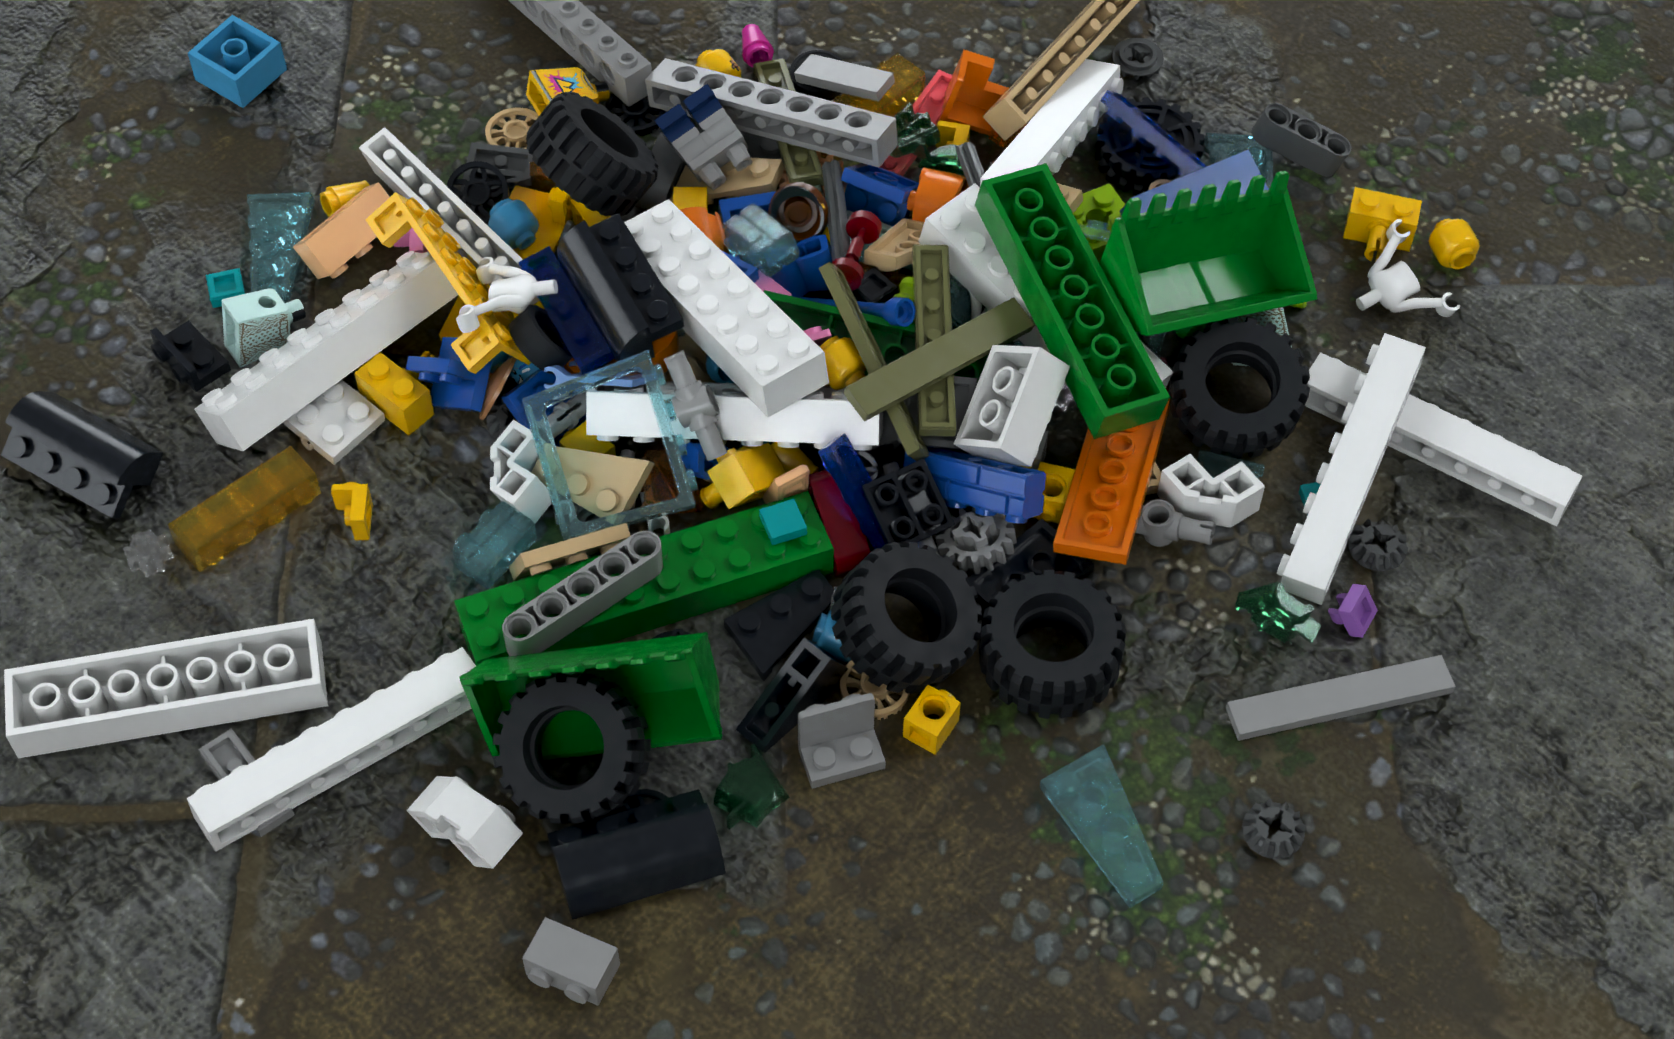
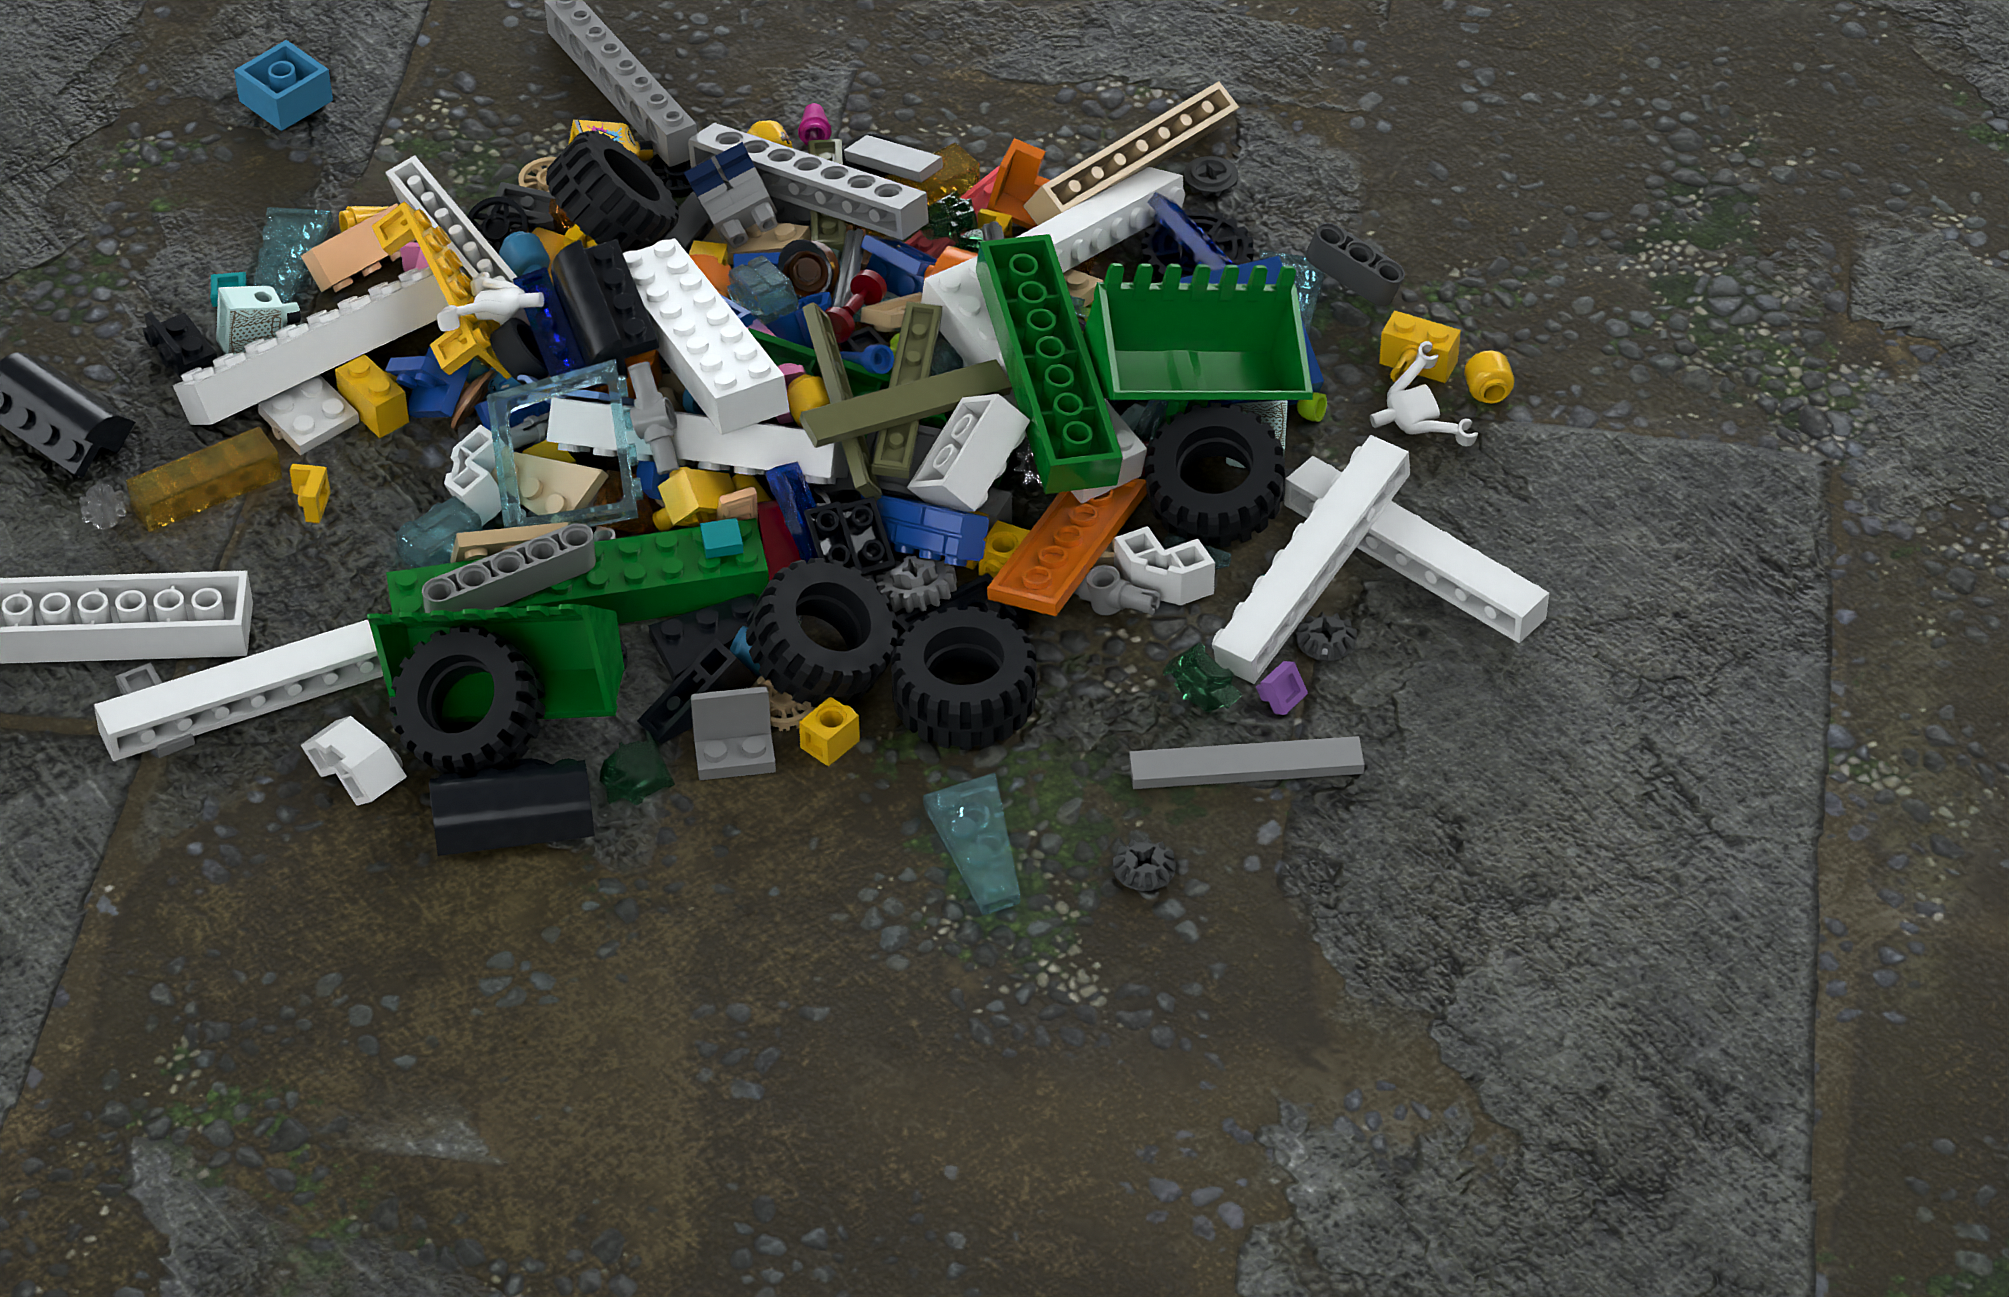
camera: 10 degrees right, 10 degrees down
light grey brick [522,917,620,1006] -> none

